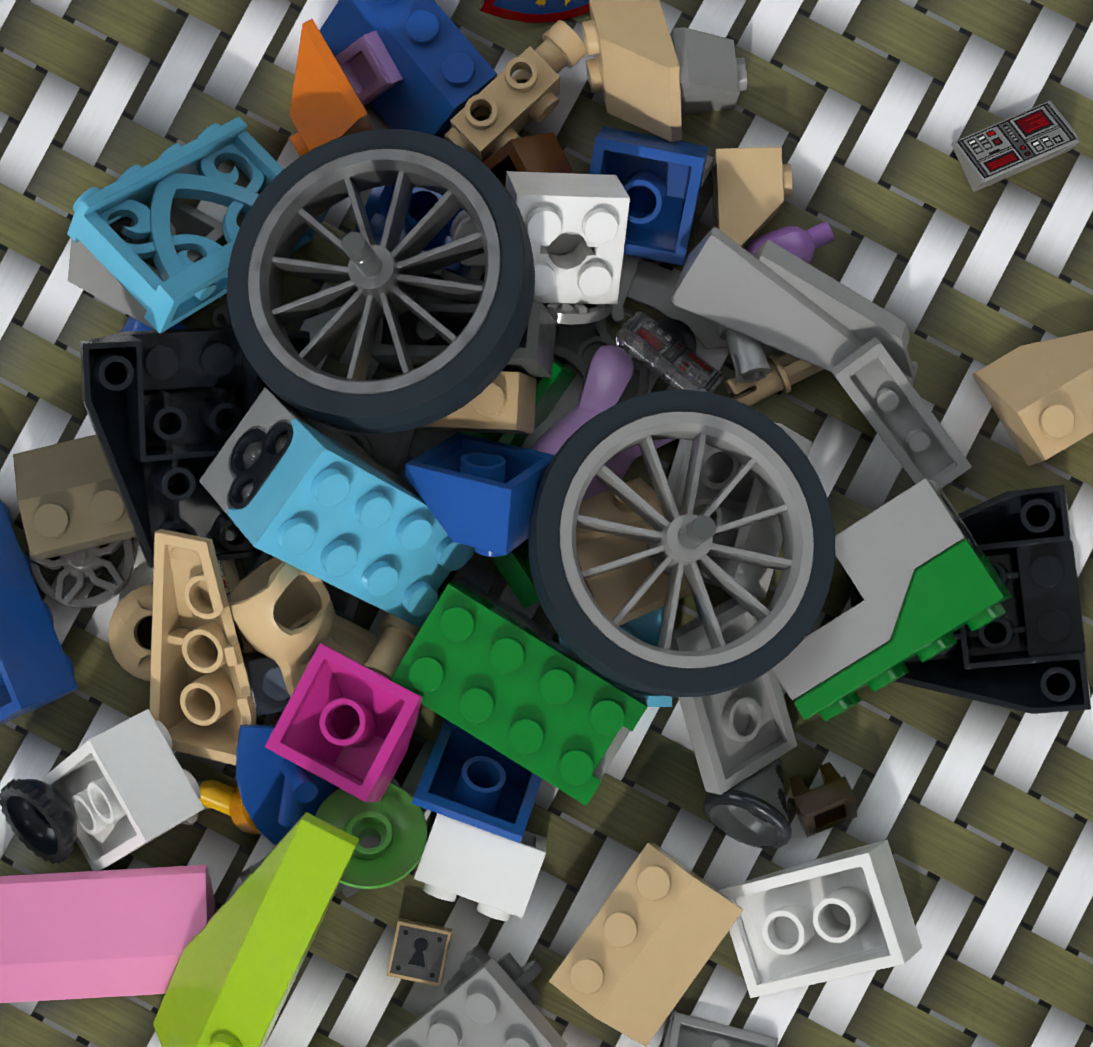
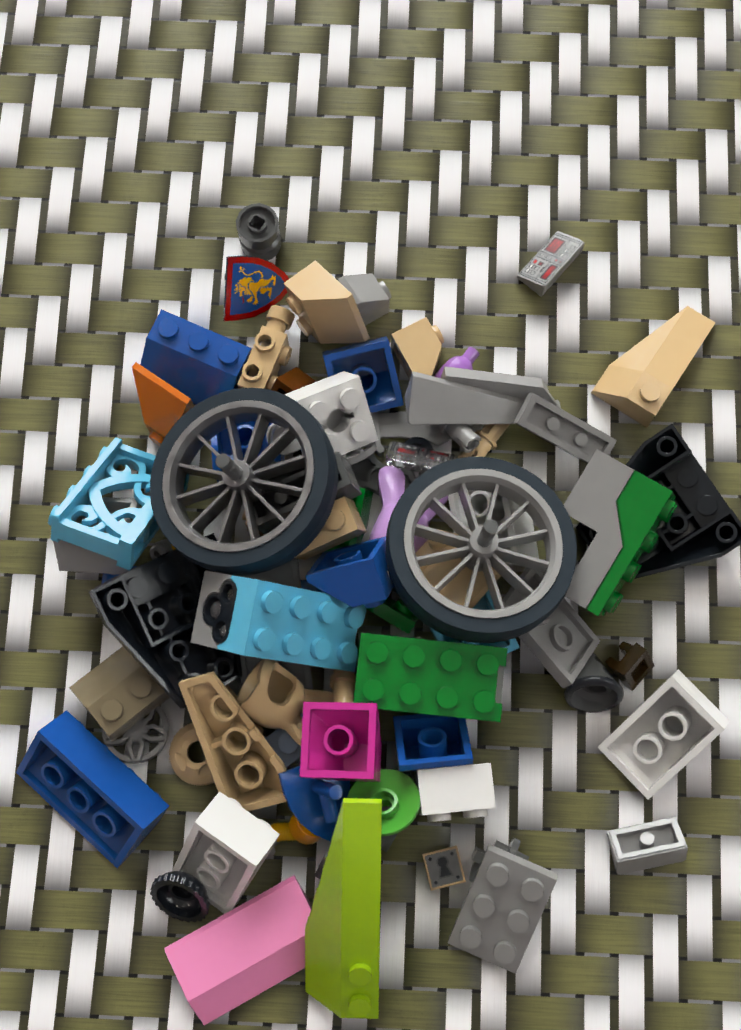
camera: 25 degrees left, 10 degrees down
lavender tile [335,30,403,106] -> none
tan slope [549,843,744,1047] -> none

